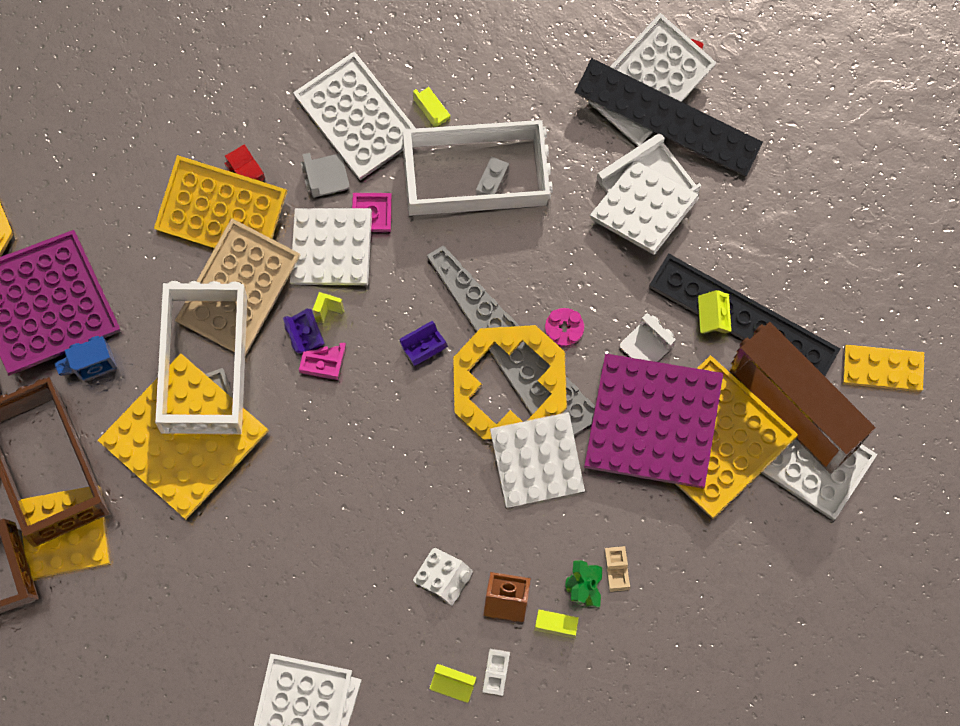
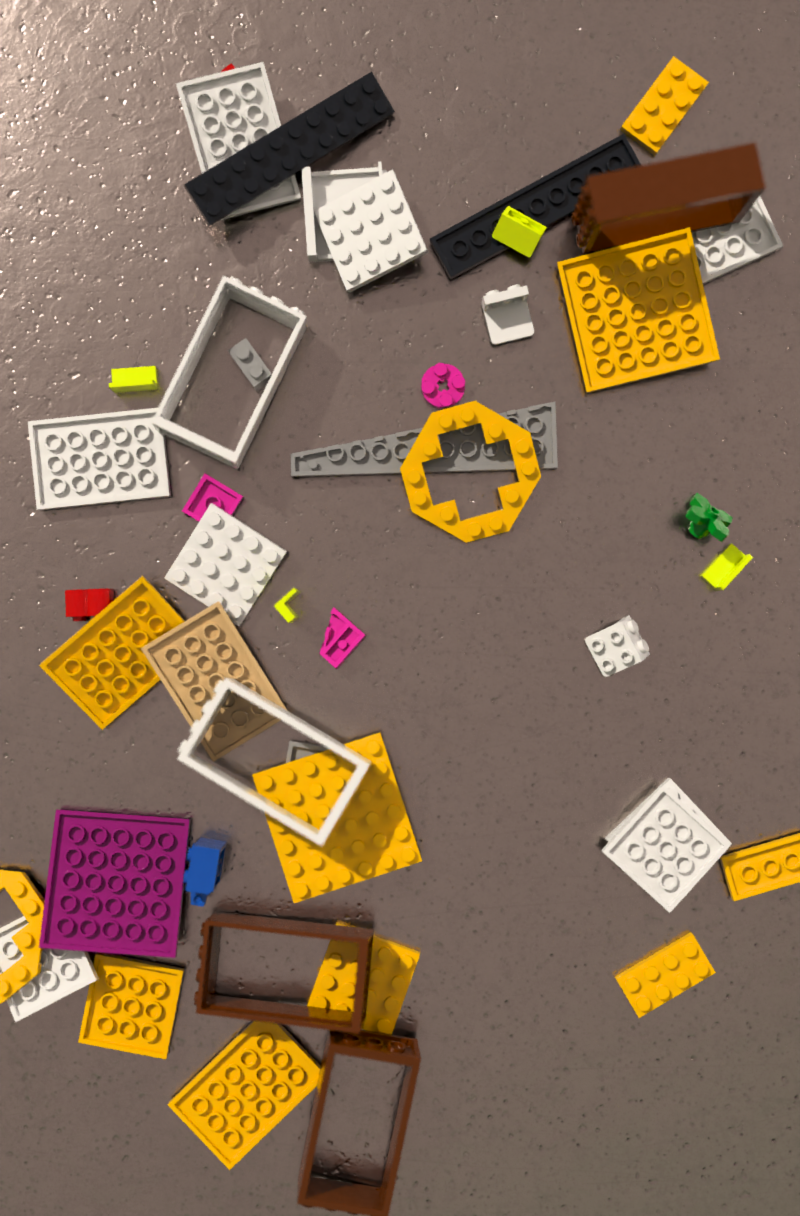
camera: 60 degrees left, 15 degrees up
dark purple bracket [283,308,325,354] -> none
light grey bracket [300,153,350,198] -> none
dark purple bracket [399,321,448,366] -> none
neon yellow panel [430,664,476,703] -> none
dark orange slope [483,572,531,622] -> none
white slope [483,649,510,696] -> none
white plate [490,412,585,508] -> none
magenta plate [584,353,723,489] -> none
tan slope [605,546,630,592] -> none

